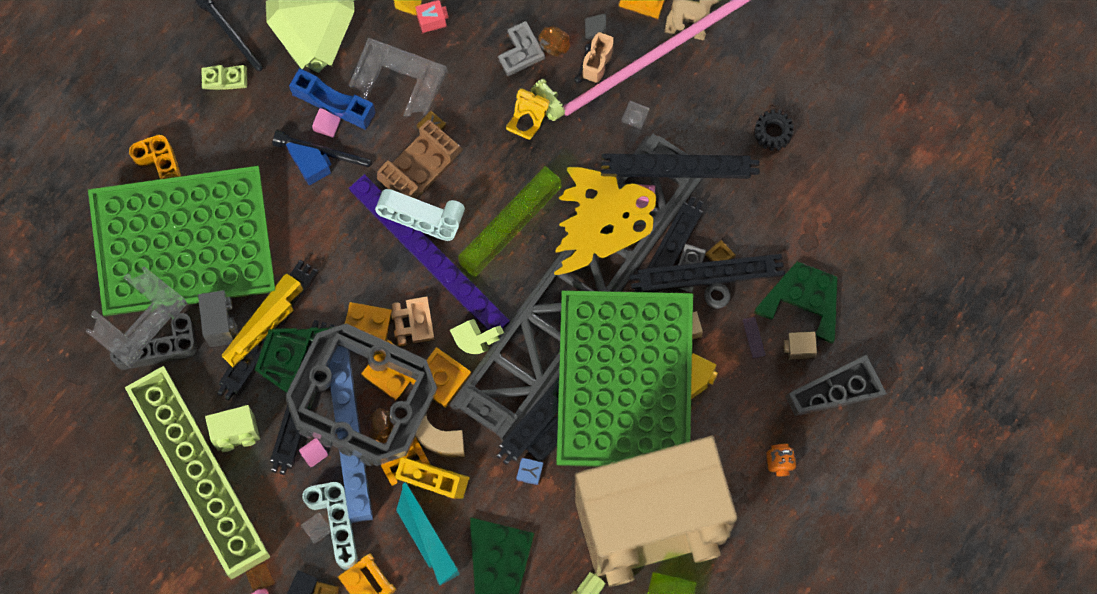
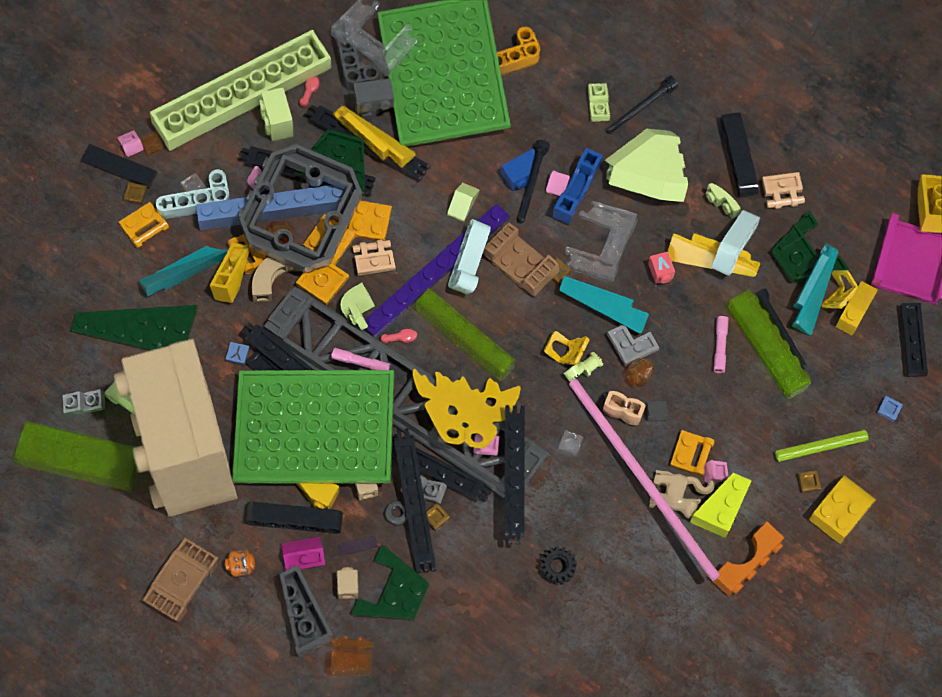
camera: 80 degrees right, 5 degrees down
none -> medium nougat plate [143,538,218,622]
none -> black beam [245,502,343,534]
none -> dark pink panel [281,537,325,570]
none -> coral piece [299,76,320,107]
none -> clear orange brick [331,637,373,677]
none -> bright pink piece [332,348,390,370]
none -> coral piece [380,329,418,344]
none -> yellowish green slope [447,183,480,222]
none -> teal wedge [560,276,649,333]

